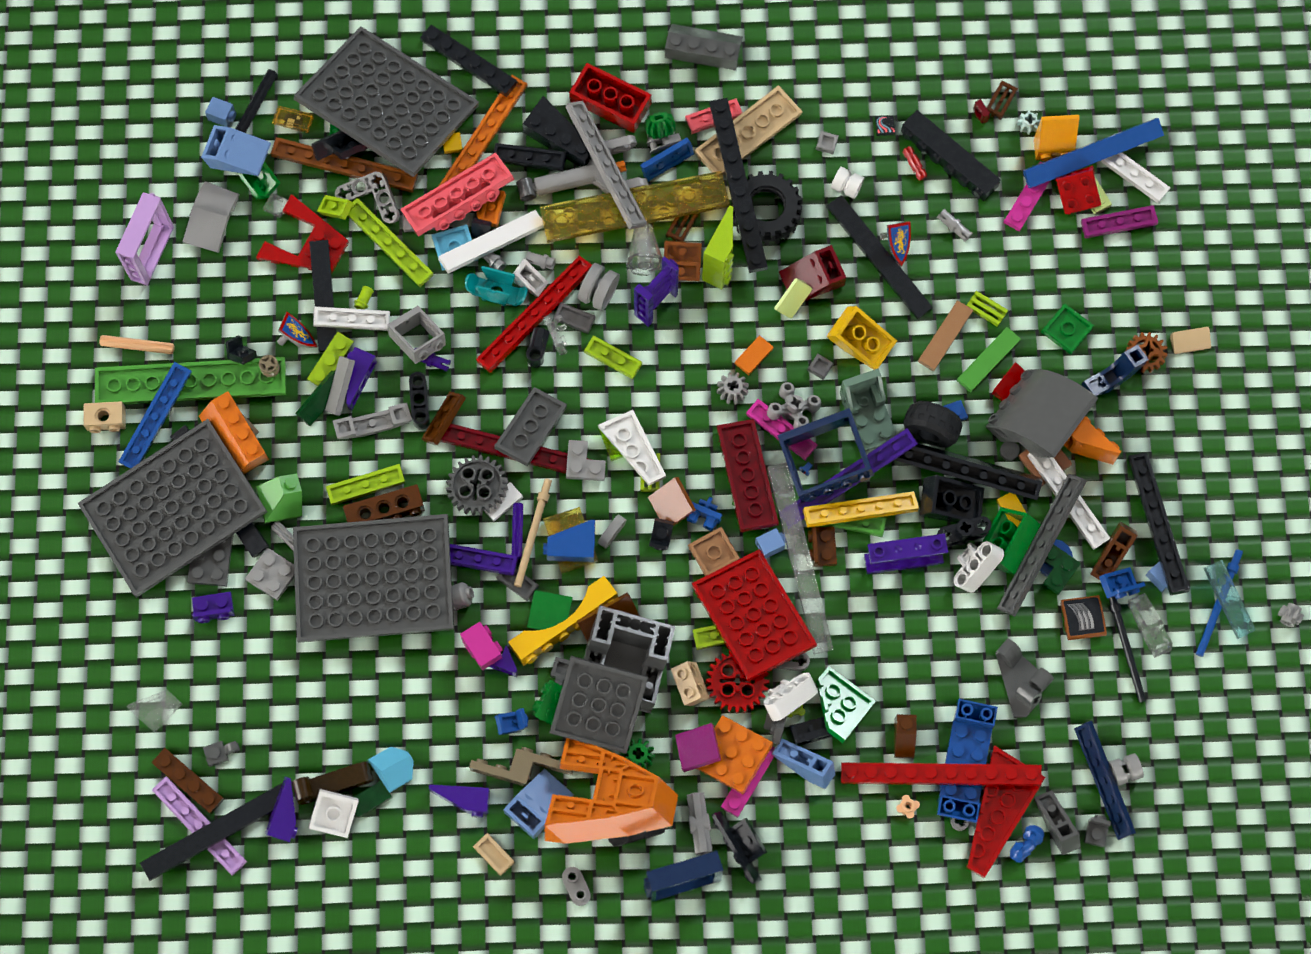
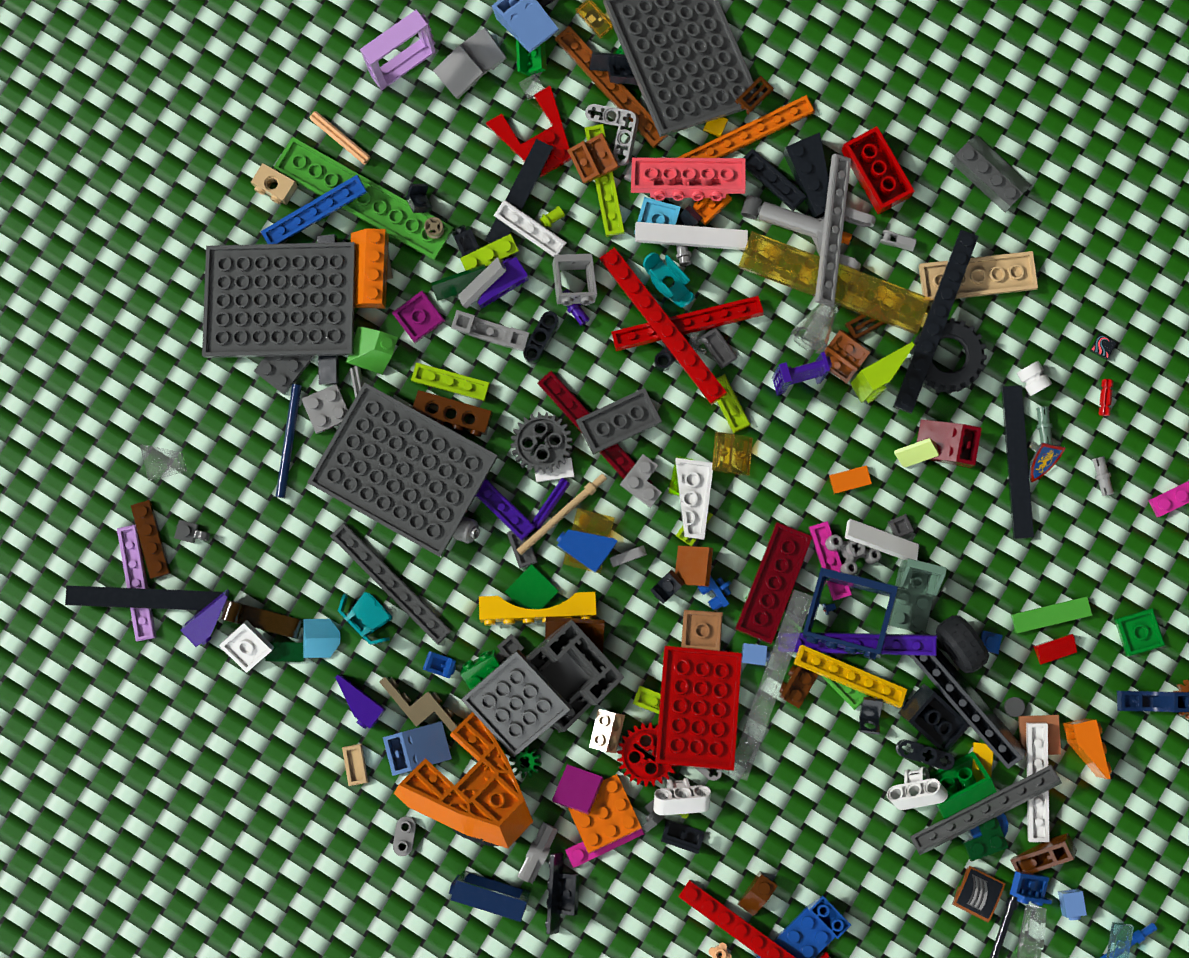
camera: 40 degrees right, 10 degrees up
dark purple bracket [192,591,234,623] -> none
shield [277,312,318,348] -> none
lime plate [317,195,353,220] -> none
black plate [420,25,518,97] -> none
reddish brown tile [422,391,466,445] -> none
dark pink brick [460,622,503,671] -> none
dark purple slope [489,646,518,677] -> none
white slope [513,259,549,297] -> none
light grey pin [526,251,556,270] -> none
light grey wheel [578,263,620,311] -> none
blue plate [640,137,694,182] -> none
green gear [644,111,676,139] -> none
coral tile [685,98,743,134] -> none
light grey gear [717,372,749,405] -> none
medium blue slope [772,739,835,789] -> none
light grey tile [816,131,839,154] -> none
plate [816,666,876,743] -> none
yellow slope [826,306,897,370] -> none
dark purple fence [864,534,948,574] -> none
black brick [901,110,1001,201] -> none
medium nougat tile [918,300,973,371] -> none
lime tile [966,291,1008,327] -> none
dark grey slope [985,369,1098,457] -> none
dark grey panel [995,639,1054,718] -> none
black tile [1128,452,1190,596] -> none
none -> dark blue piece [275,384,302,498]
none -> dark grey tile [330,523,452,645]
none -> teal piece [338,592,392,645]
none -> magenta tile [392,291,445,343]
none -> black bracket [452,225,480,257]
none -> dark orange slope [567,133,620,184]
none -> red plate [599,247,727,405]
none -> clear yellow slope [712,432,753,476]
none -> reddish brown tile [735,76,774,115]
none -> white tile [845,519,919,560]
none -> black bracket [859,697,883,735]
none -> sand green pin [1036,407,1053,446]

